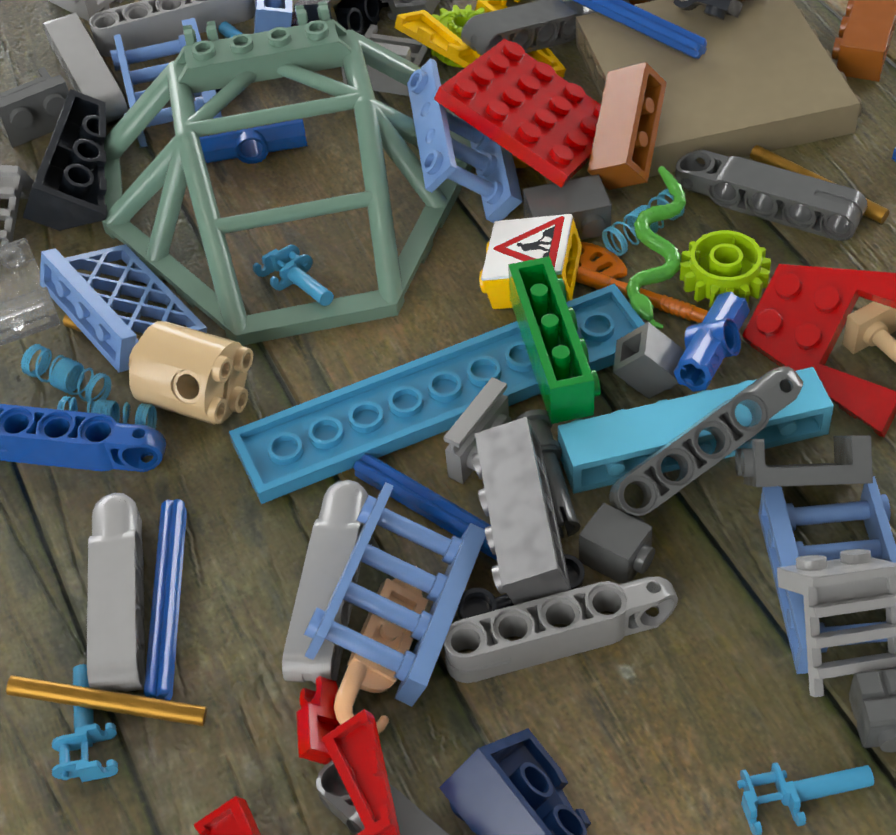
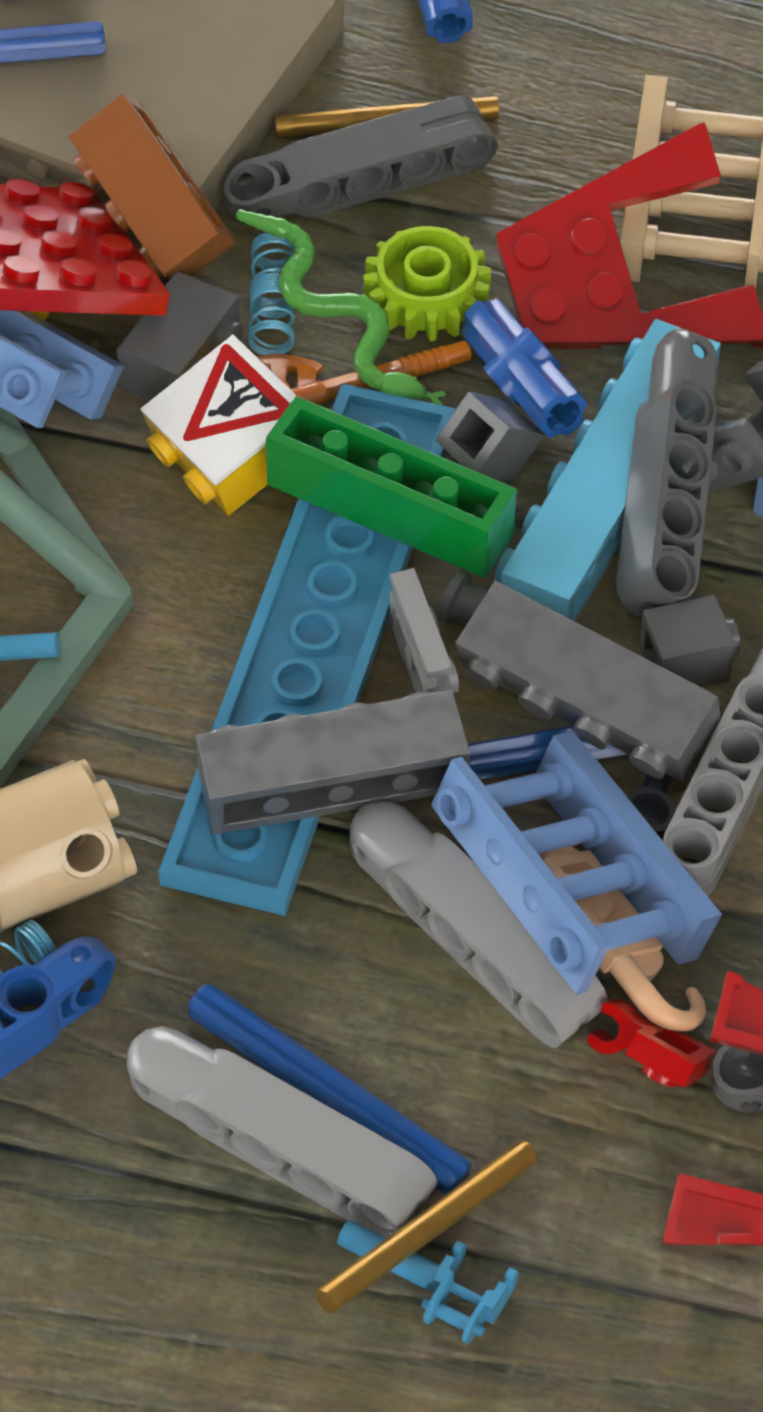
camera: 55 degrees left, 5 degrees up
none -> flat silver brick [196,690,470,835]

